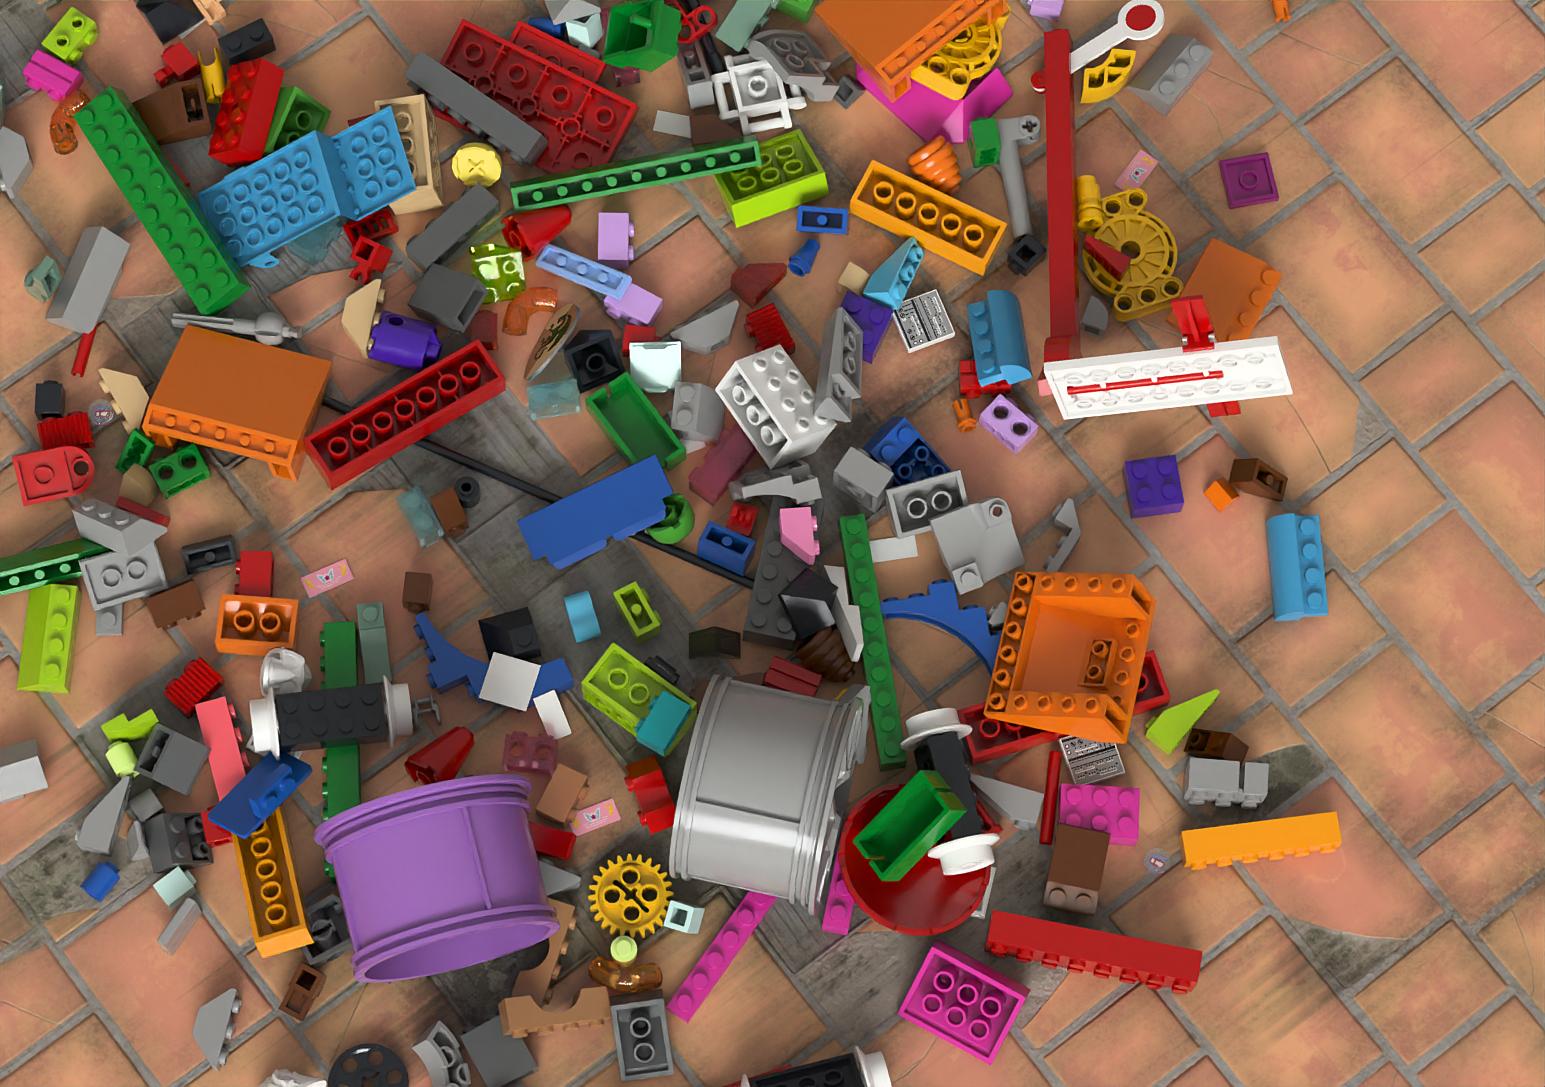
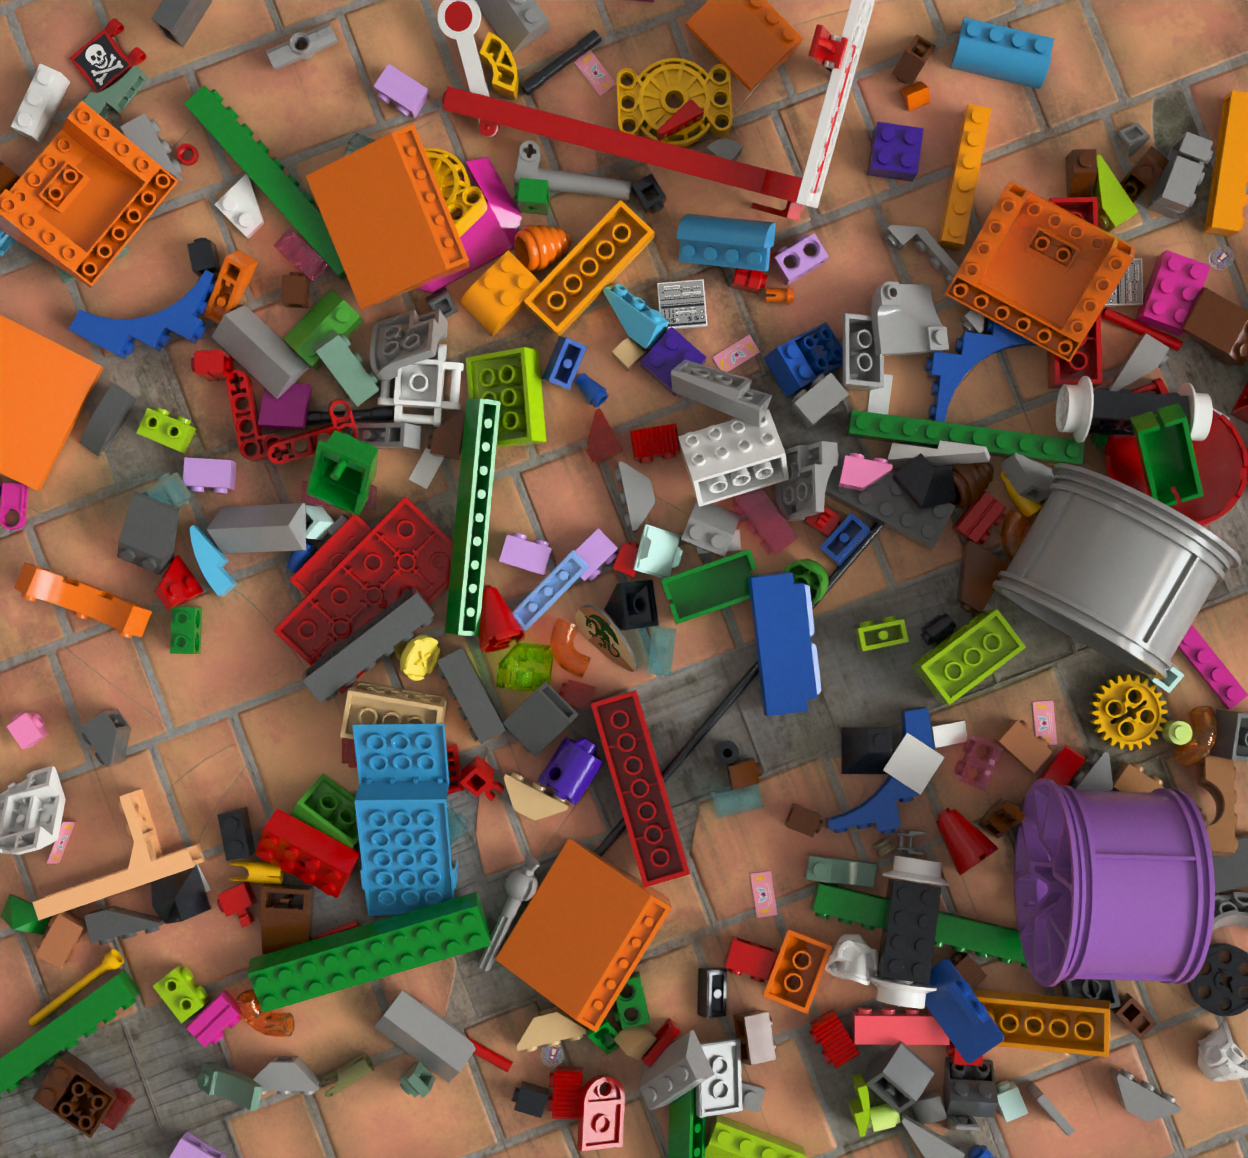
camera: 70 degrees left, 15 degrees up
medium azure axle [563,590,601,643] -> none
red brick [624,755,676,834] -> none
teal brick [635,690,691,756] -> none
clear smoke slope [689,626,741,659] -> none
yellow axle [1076,175,1103,230] -> none
none -> olive piece [321,1052,375,1097]
none -> light orange brick [460,250,540,337]
none -> black piece [520,30,602,96]
none -> bright pink sticker [712,334,760,372]
none -> dark tan bush [872,836,896,857]
none -> light orange brick [937,104,992,251]
none -> reddish brown brick [949,952,987,989]
none -> reddish brown slope [1066,149,1097,198]
none -> light grey slope [1117,122,1150,156]

